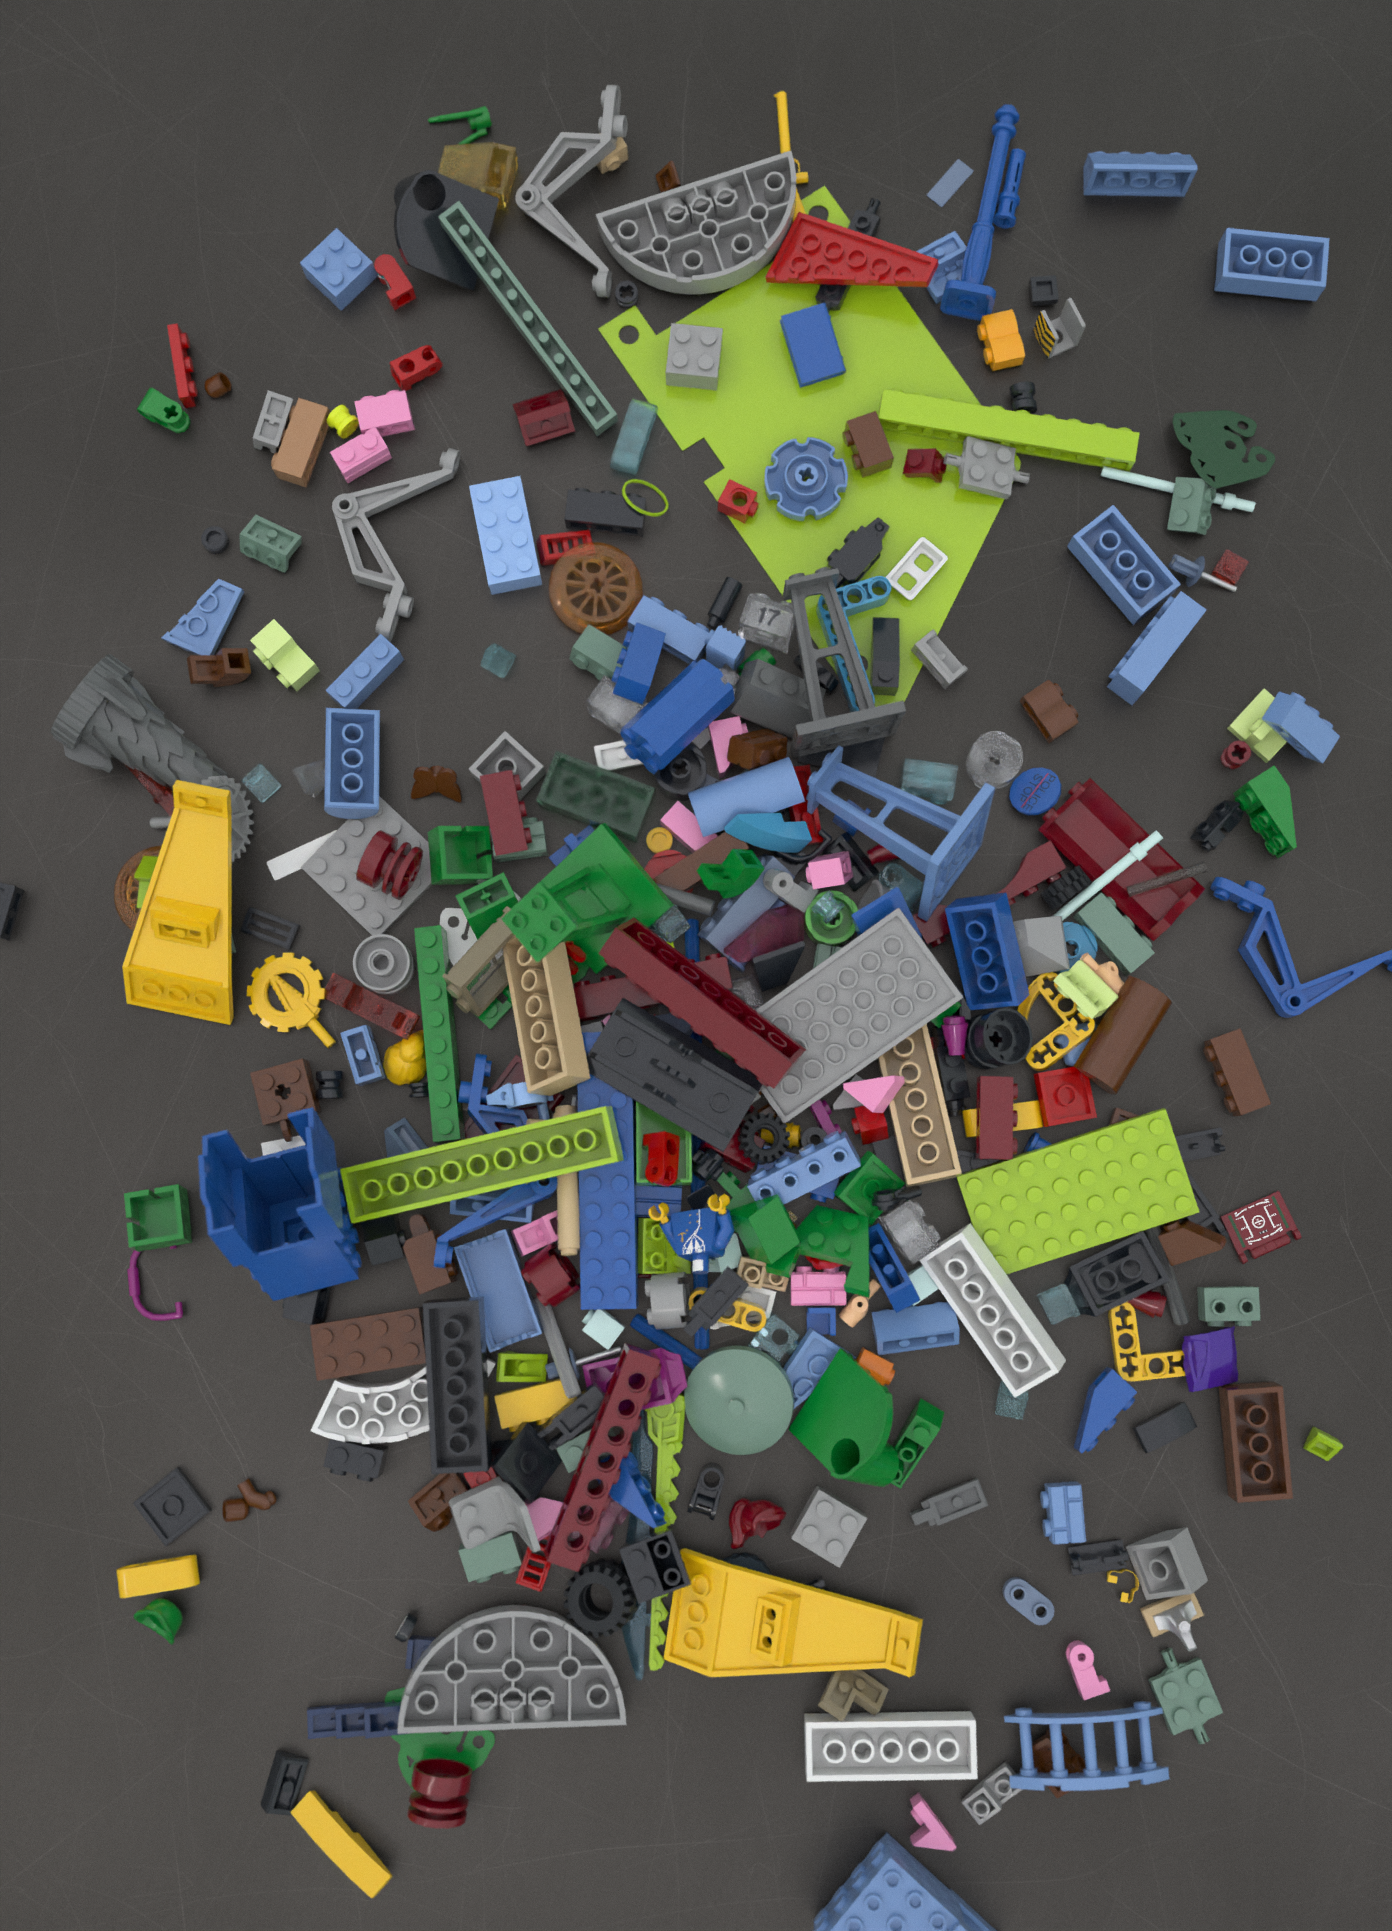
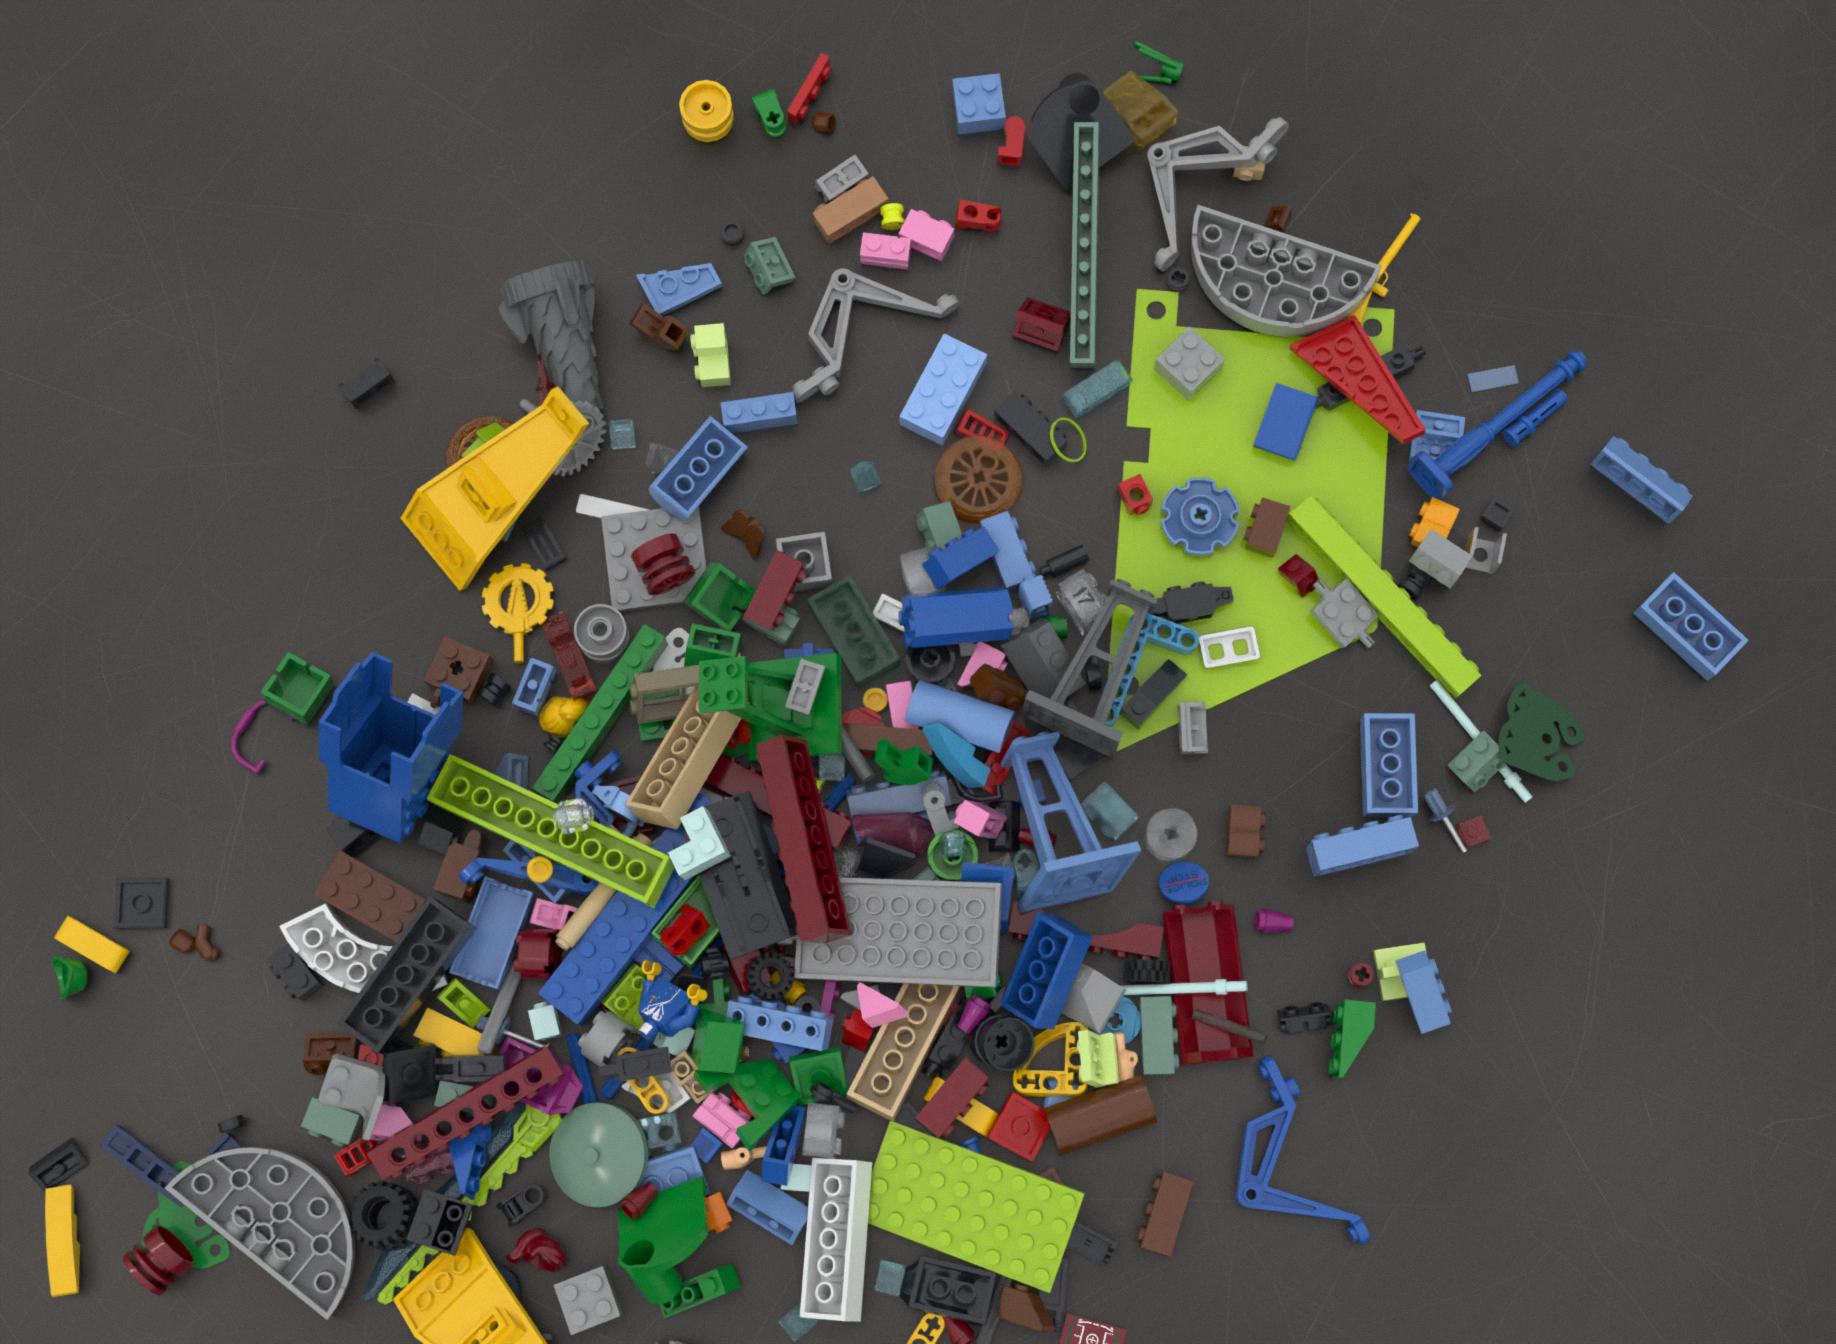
camera: 40 degrees right, 5 degrees down
none -> yellow tile [527,856,553,883]
none -> clear head [553,798,594,834]
none -> dark red cone [620,1182,658,1220]
none -> light aqua brick [668,806,731,880]
none -> yellow wheel [679,80,734,142]
none -> light grey hinge [785,659,825,716]
none -> magenta cone [1254,908,1294,933]
none -> light grey slope [1409,529,1473,589]

